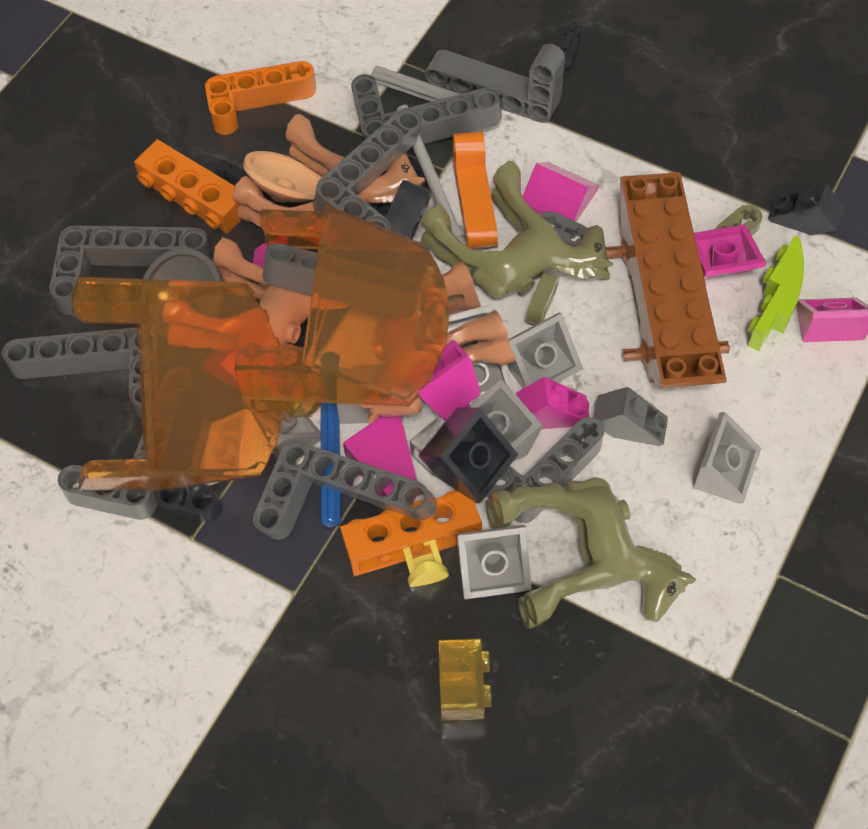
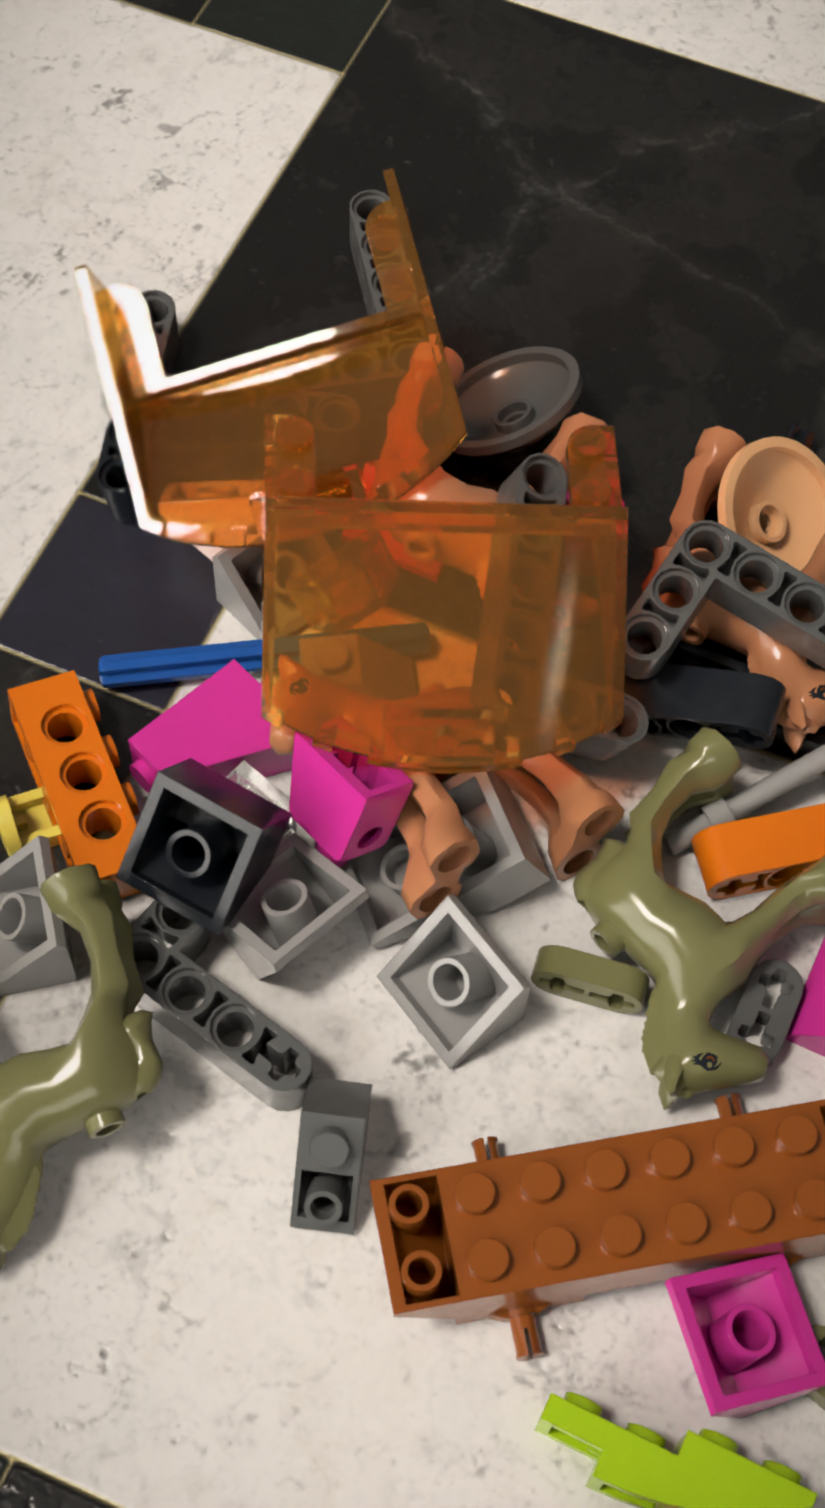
camera: 80 degrees right, 0 degrees up
dark grey beam [50,226,211,315] -> none
orange brick [134,139,241,234] -> none
dark grey beam [253,441,437,540] -> none
dark pink slope [516,377,590,430] -> none
light grey slope [694,412,761,504] -> none

